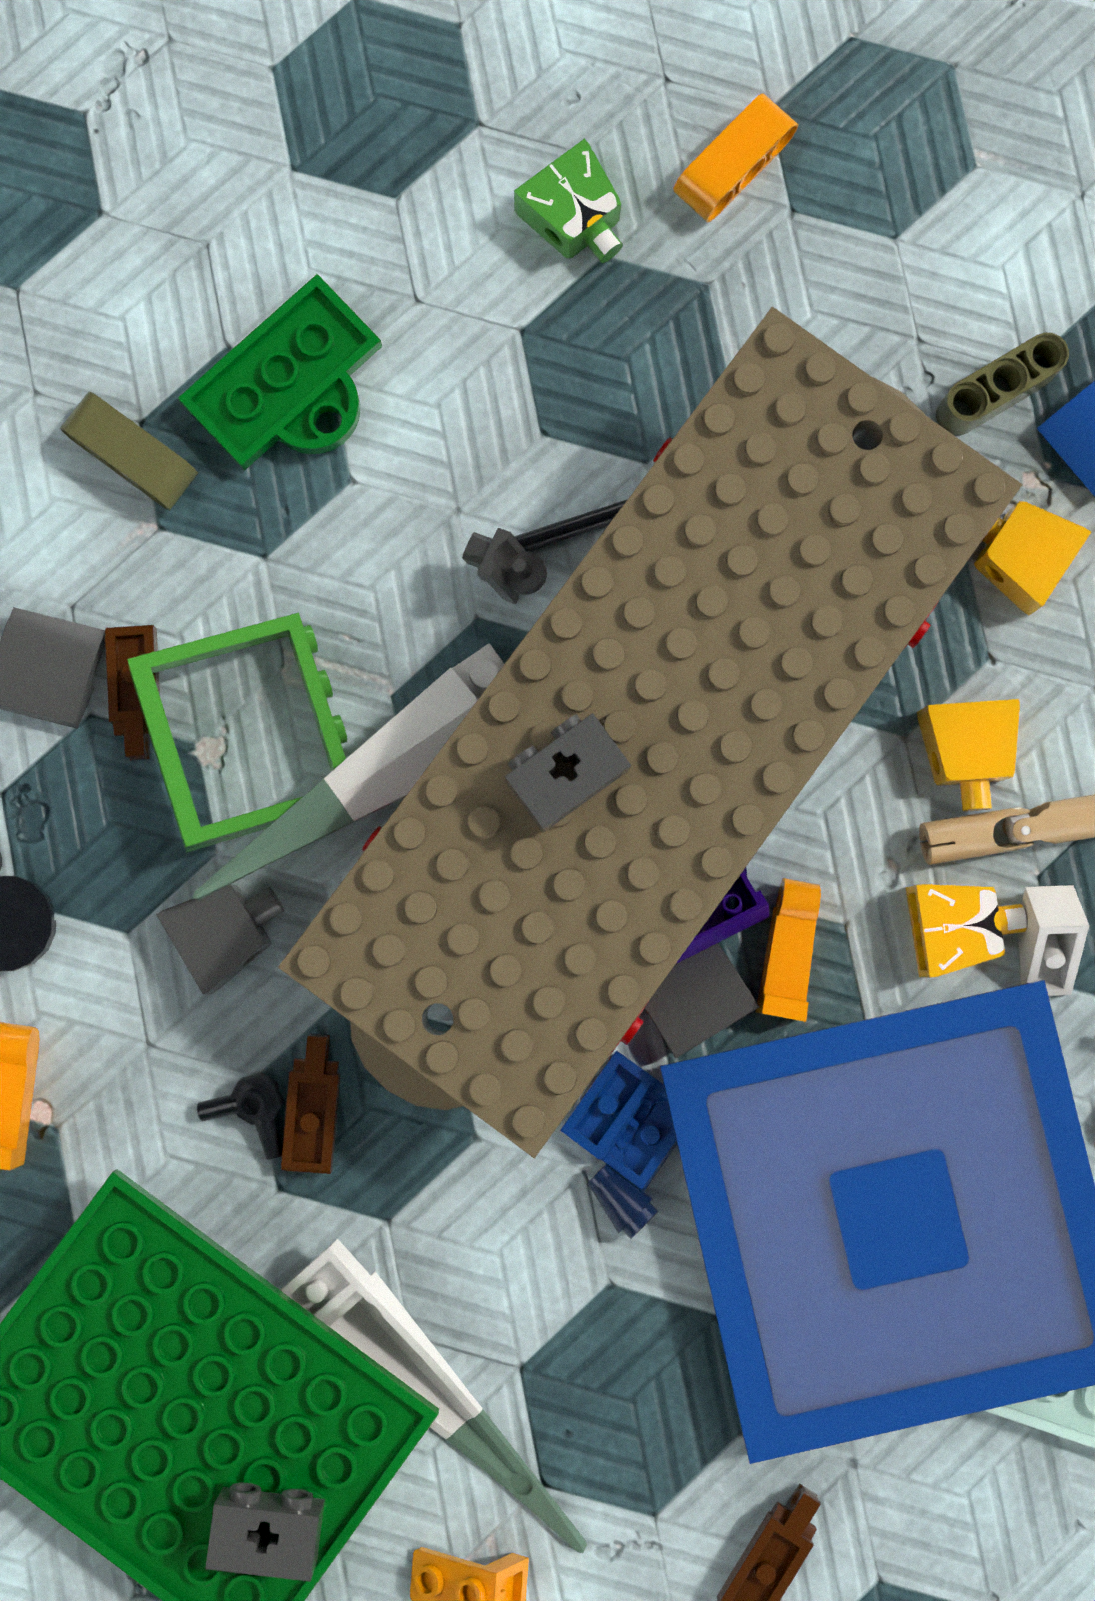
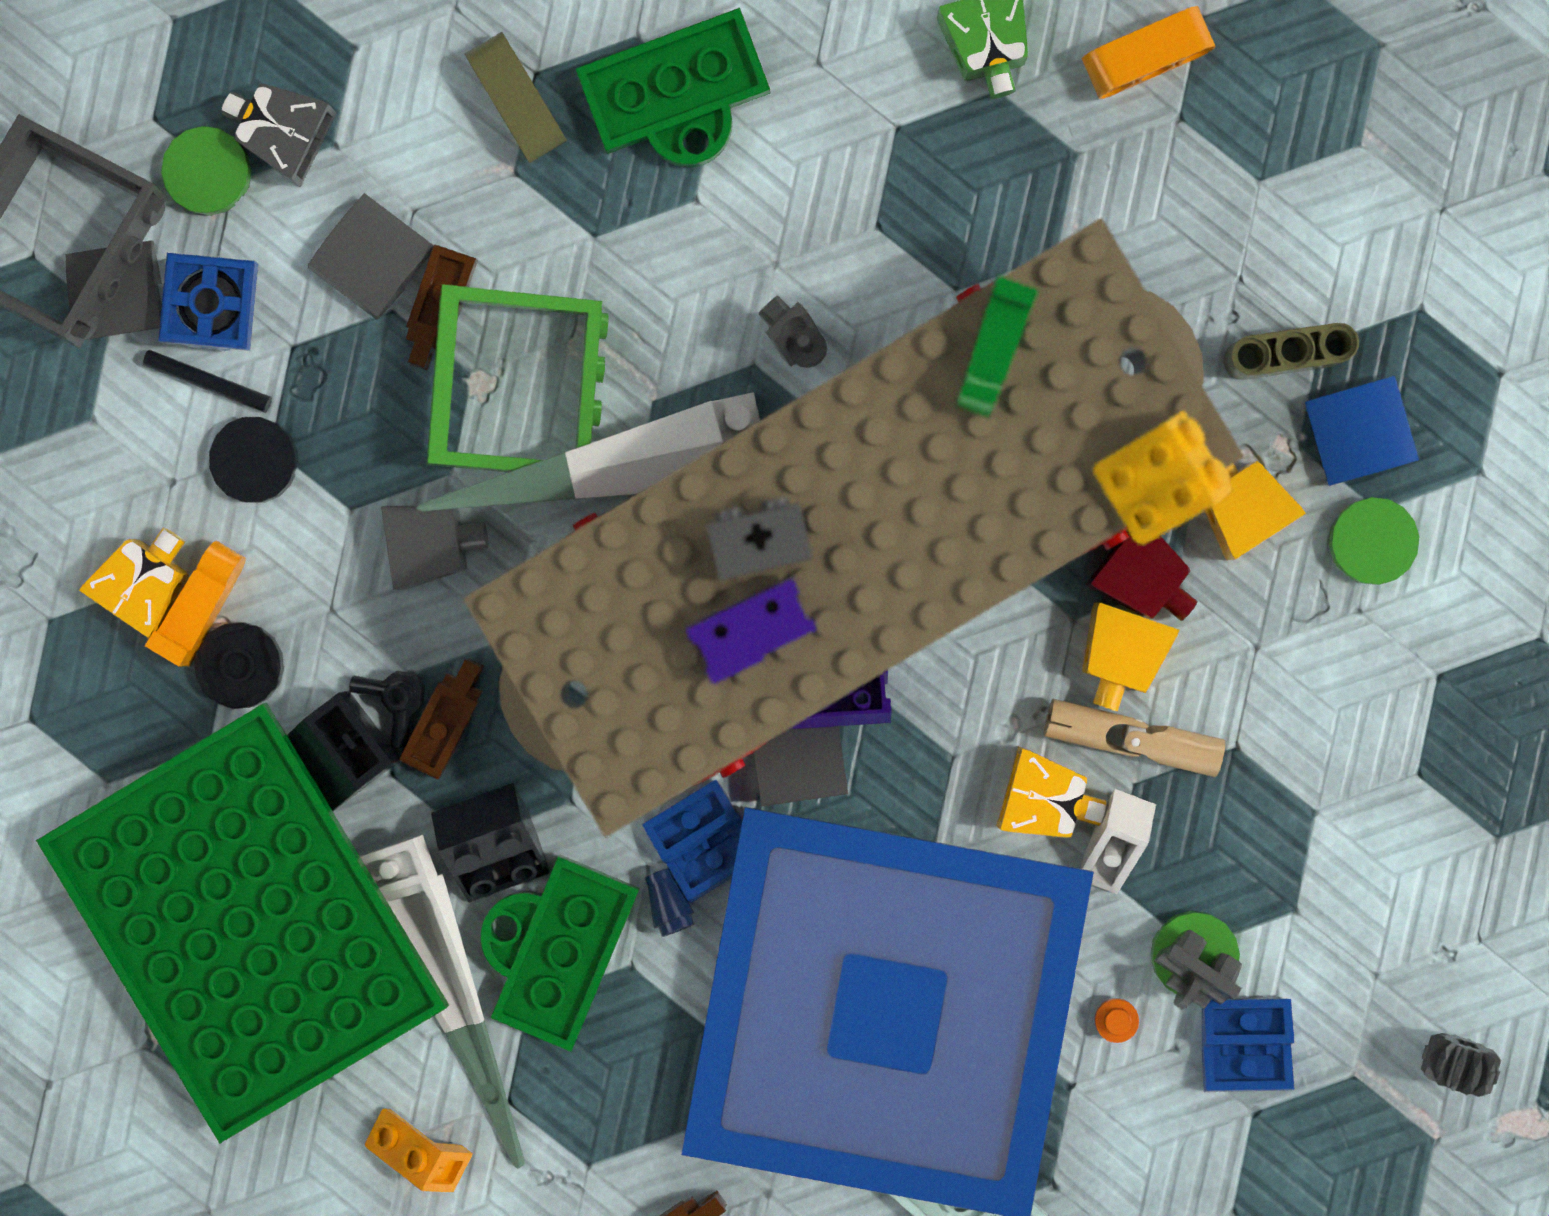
camera: 30 degrees right, 5 degrees up
dark grey brick [205,1483,325,1582] -> none
black bar [514,499,628,552] -> none
light orange leg [756,878,821,1022] -> none
none -> black tile [194,622,284,709]
none -> black slope [287,691,400,812]
none -> black slope [431,783,550,903]
none -> green plate [480,855,640,1052]
none -> dark purple piece [686,576,817,685]
none -> green leg [956,275,1039,418]
none -> dark red torso [1085,530,1198,621]
none -> yellow bracket [1093,410,1232,544]

